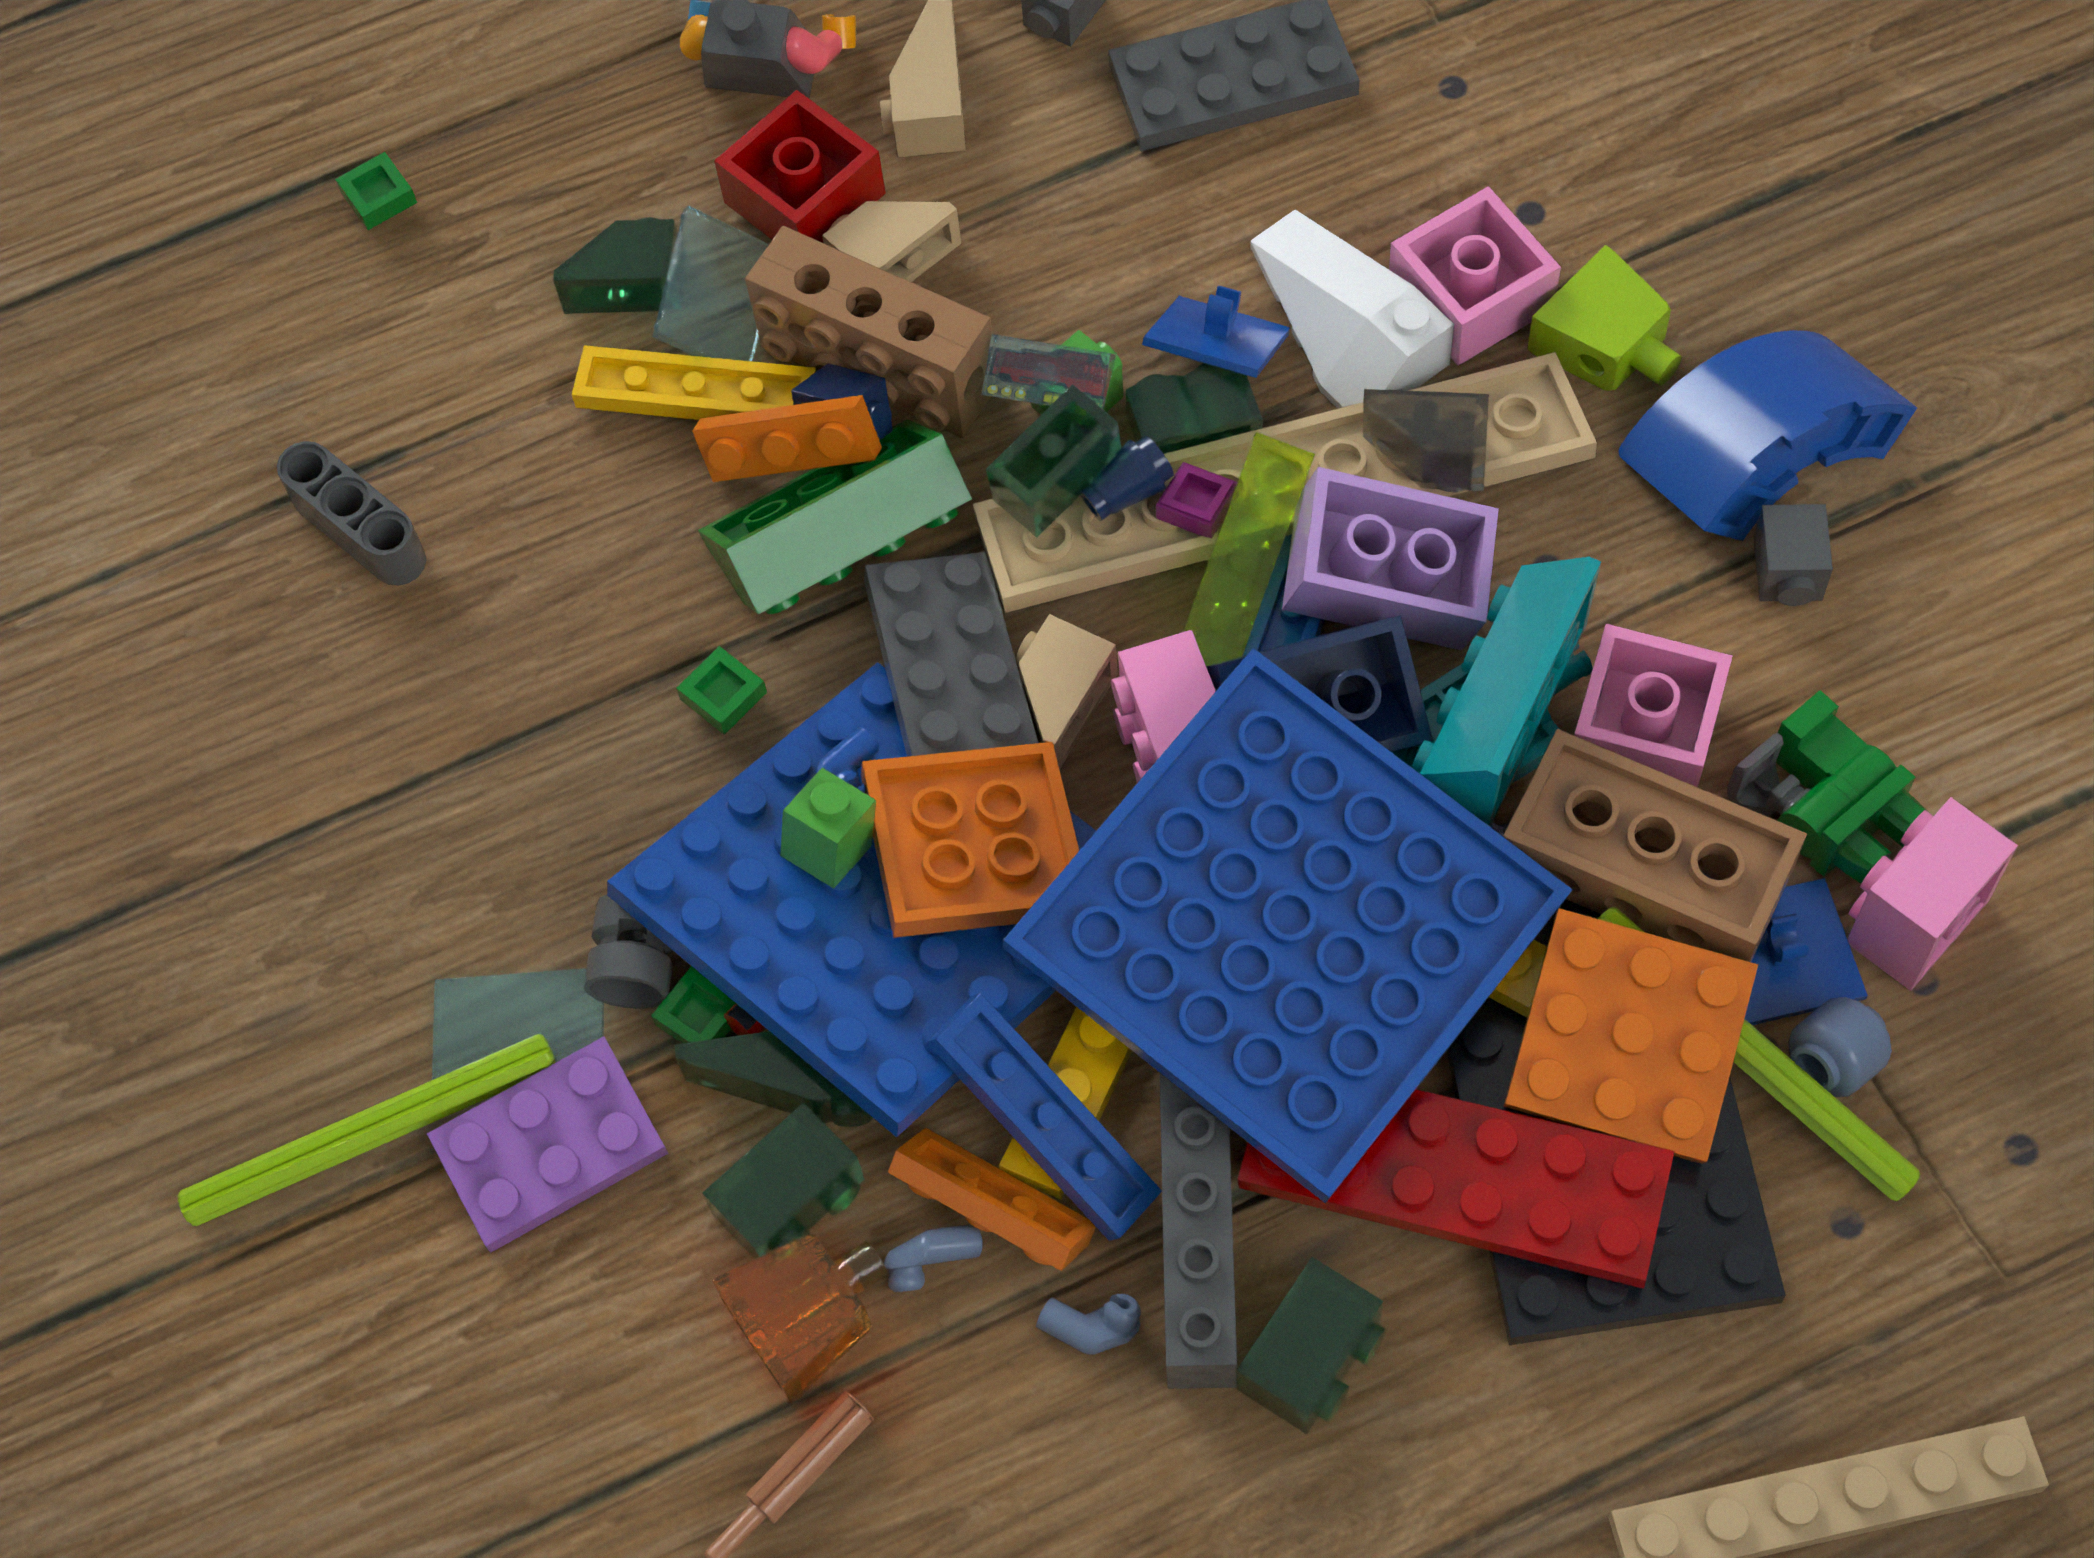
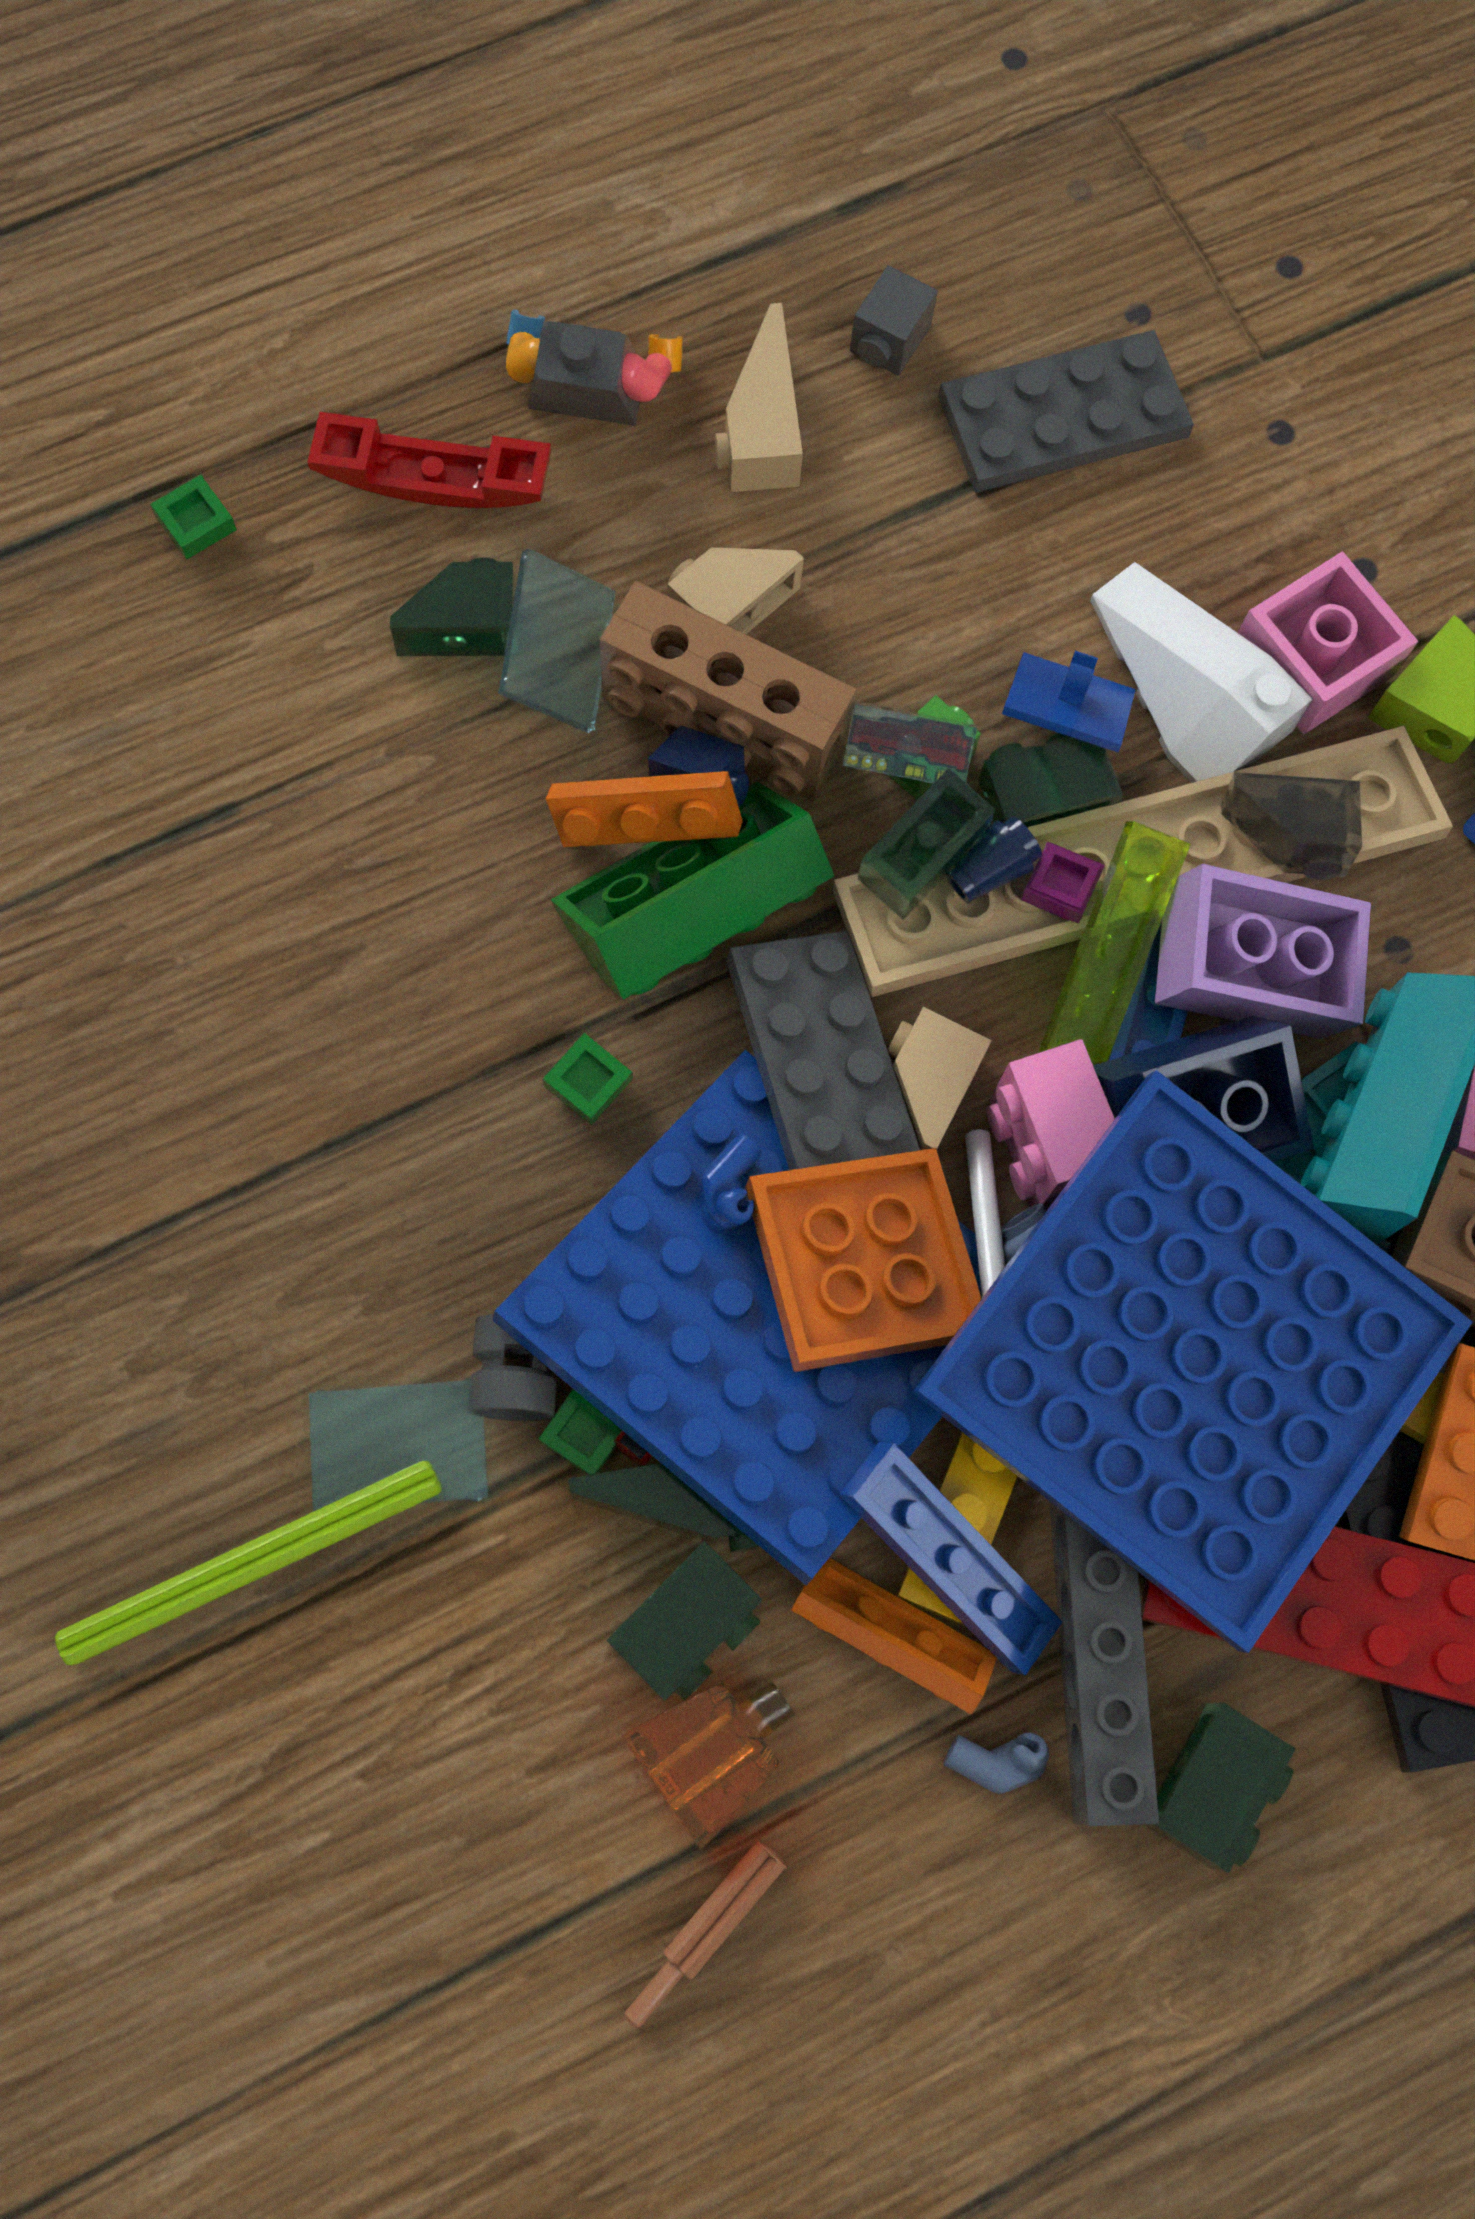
camera: 15 degrees left, 10 degrees up
dark grey beam [277,441,426,586] -> none
medium lavender plate [427,1036,669,1253] -> none
yellow plate [572,345,816,420] -> none
red brick [714,90,886,243] -> none
bright green brick [780,767,876,889] -> none
sand blue arm [883,1224,982,1292] -> none
none -> red slope [307,412,552,508]
none -> white bar [965,1129,1005,1298]

